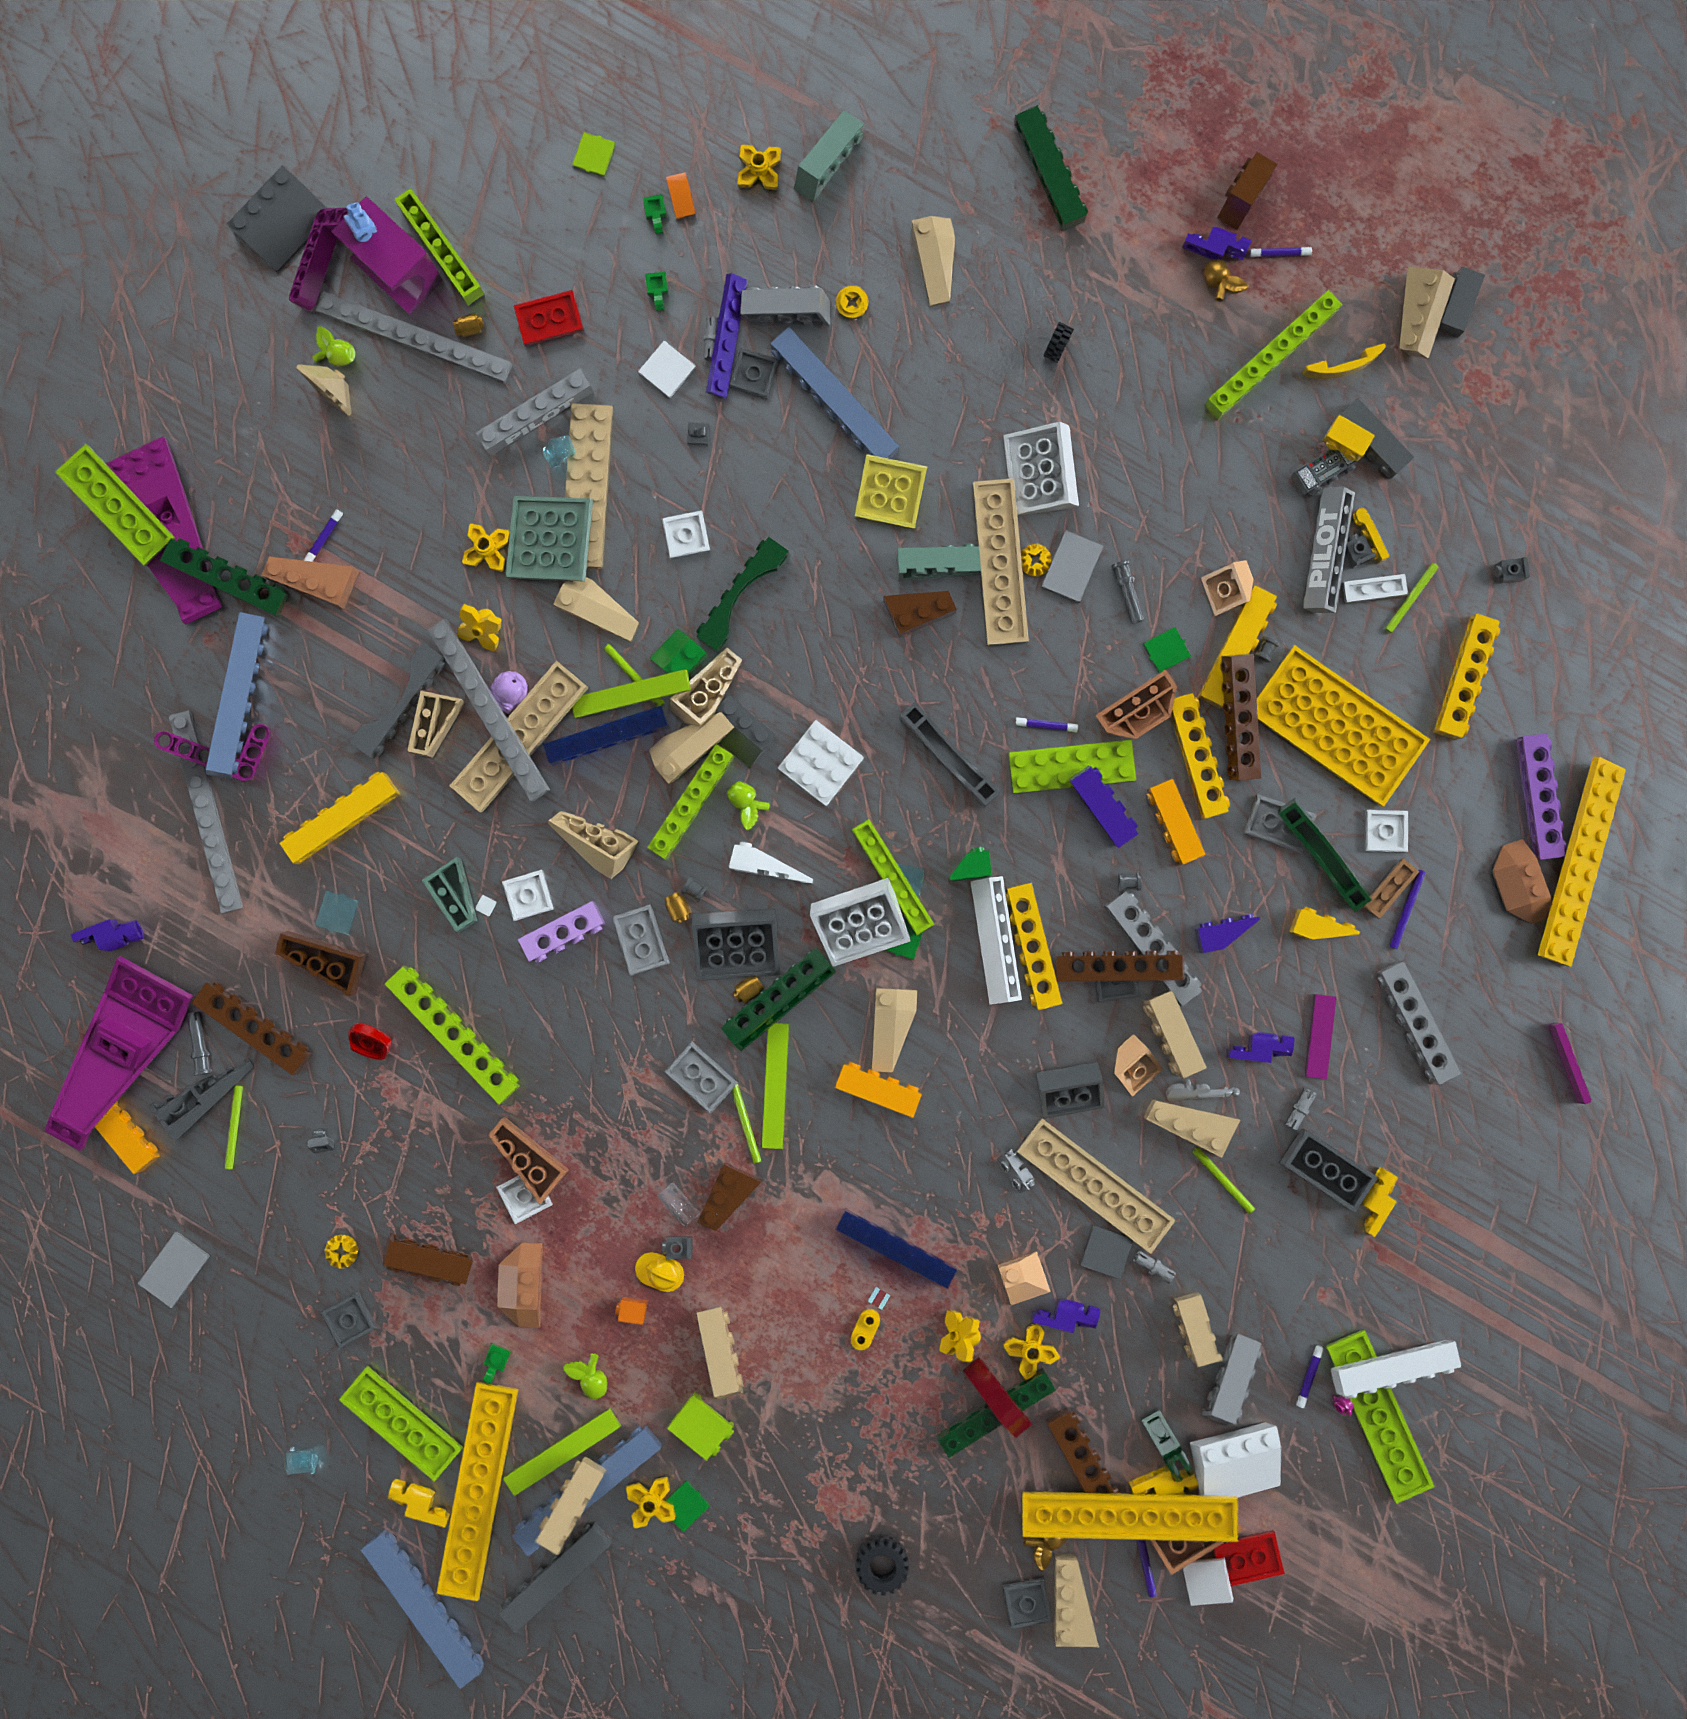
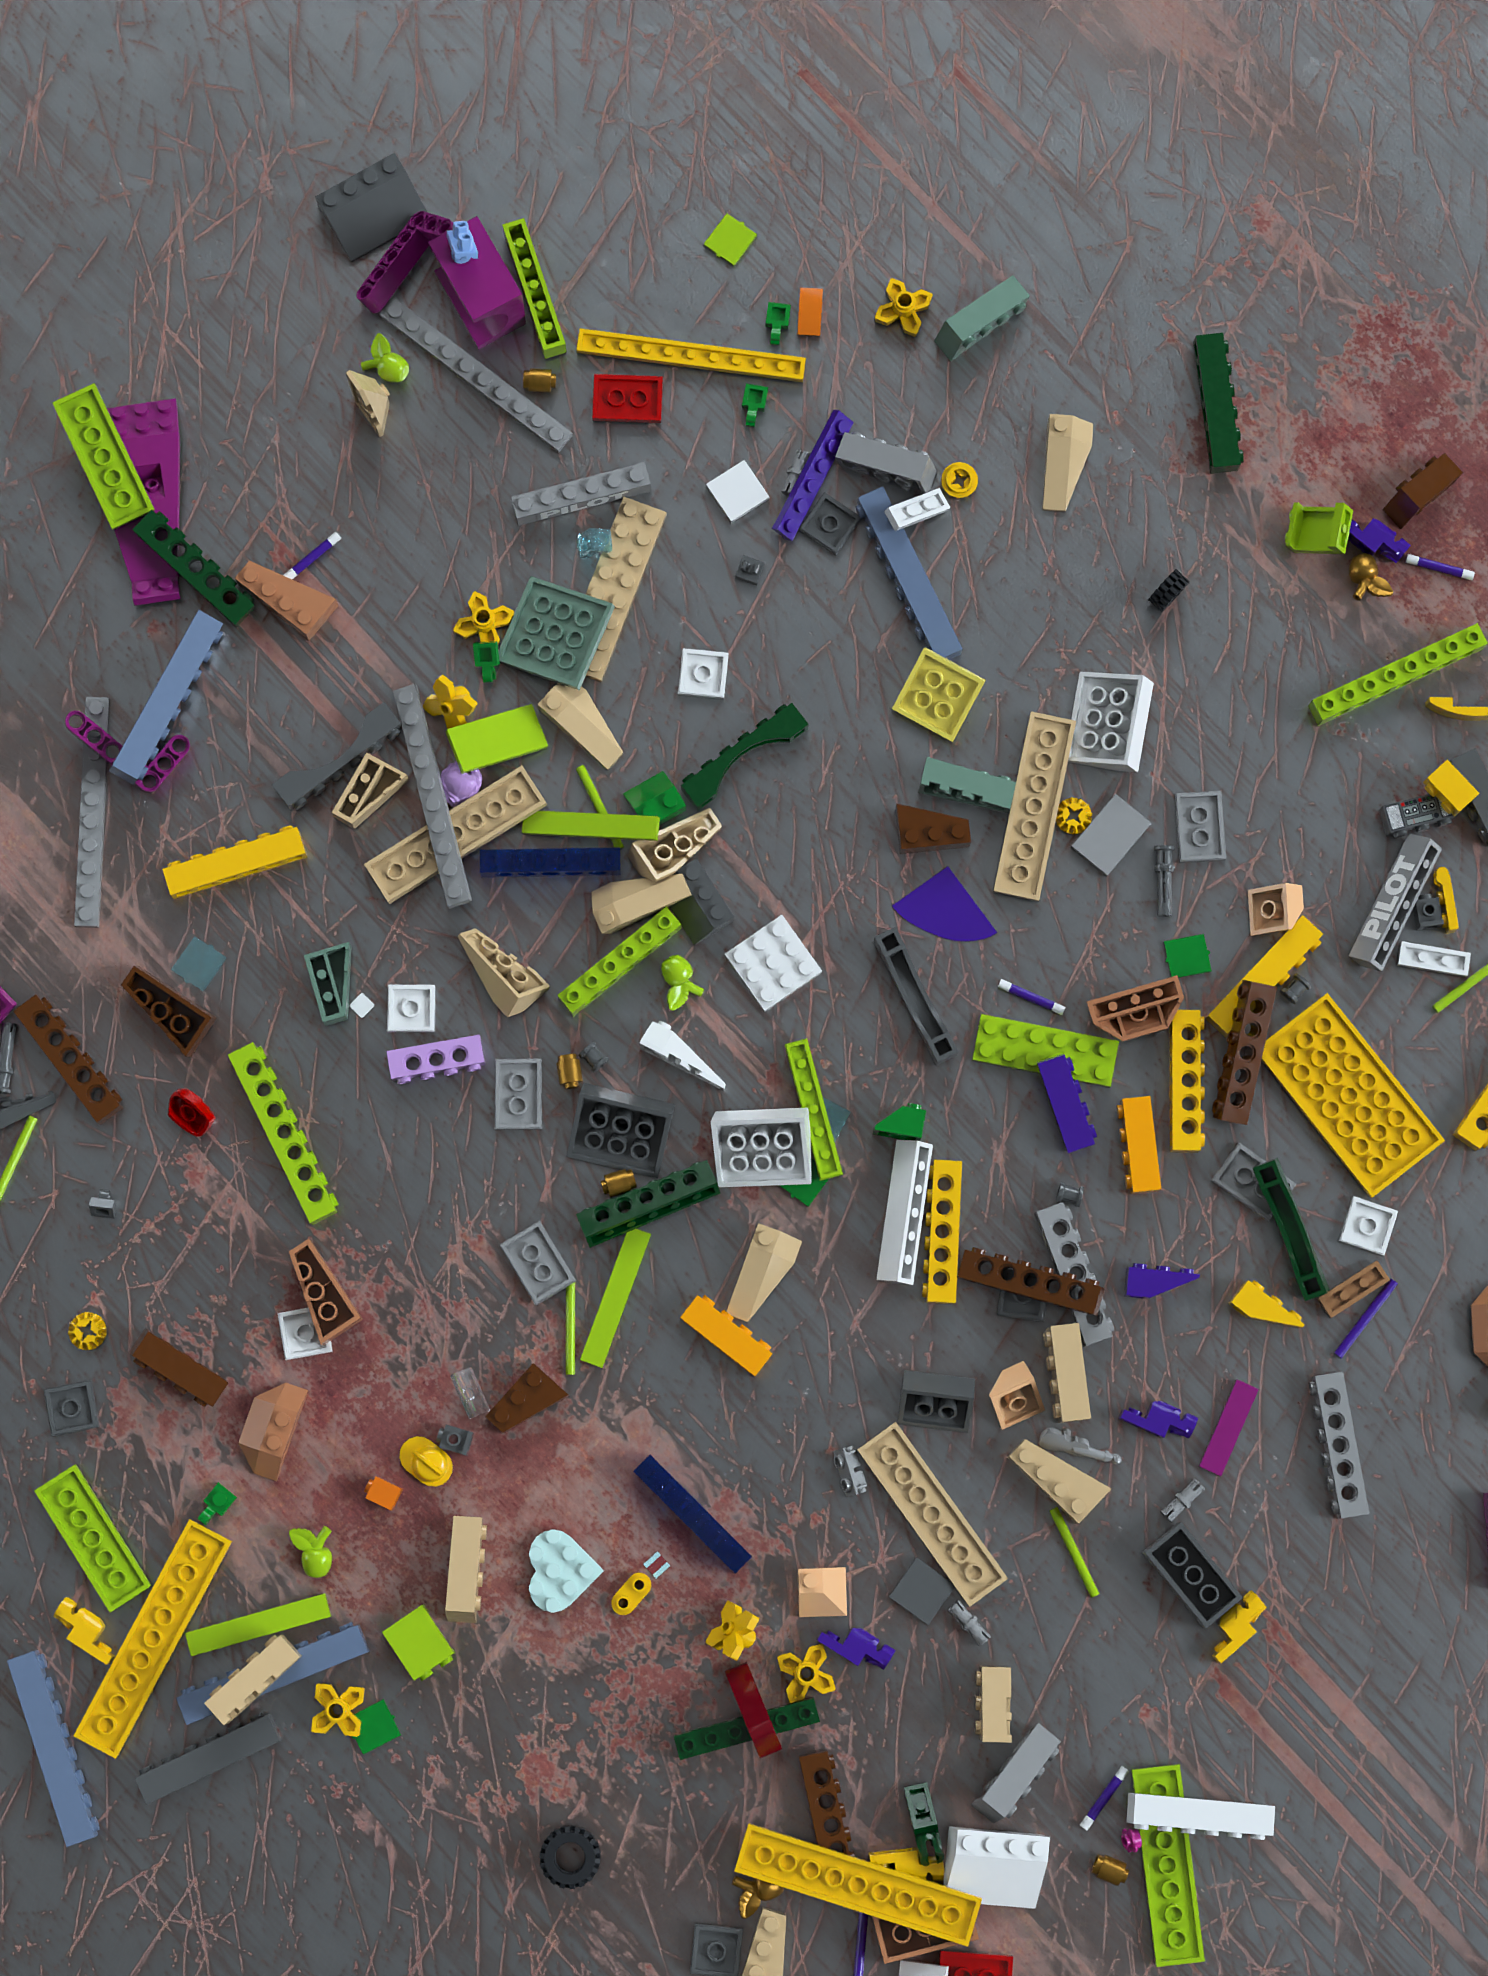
camera: 10 degrees right, 5 degrees down
none -> lime tile [445,704,548,774]
none -> green plate [473,641,500,683]
none -> light aqua plate [529,1529,604,1613]
none -> yellow plate [577,328,806,382]
none -> white plate [884,488,950,531]
none -> dark purple sticker [892,866,997,941]
none -> pearl gold brick [1091,1854,1129,1886]
none -> light grey tile [1174,791,1226,863]
none -> lime panel [1285,502,1353,554]

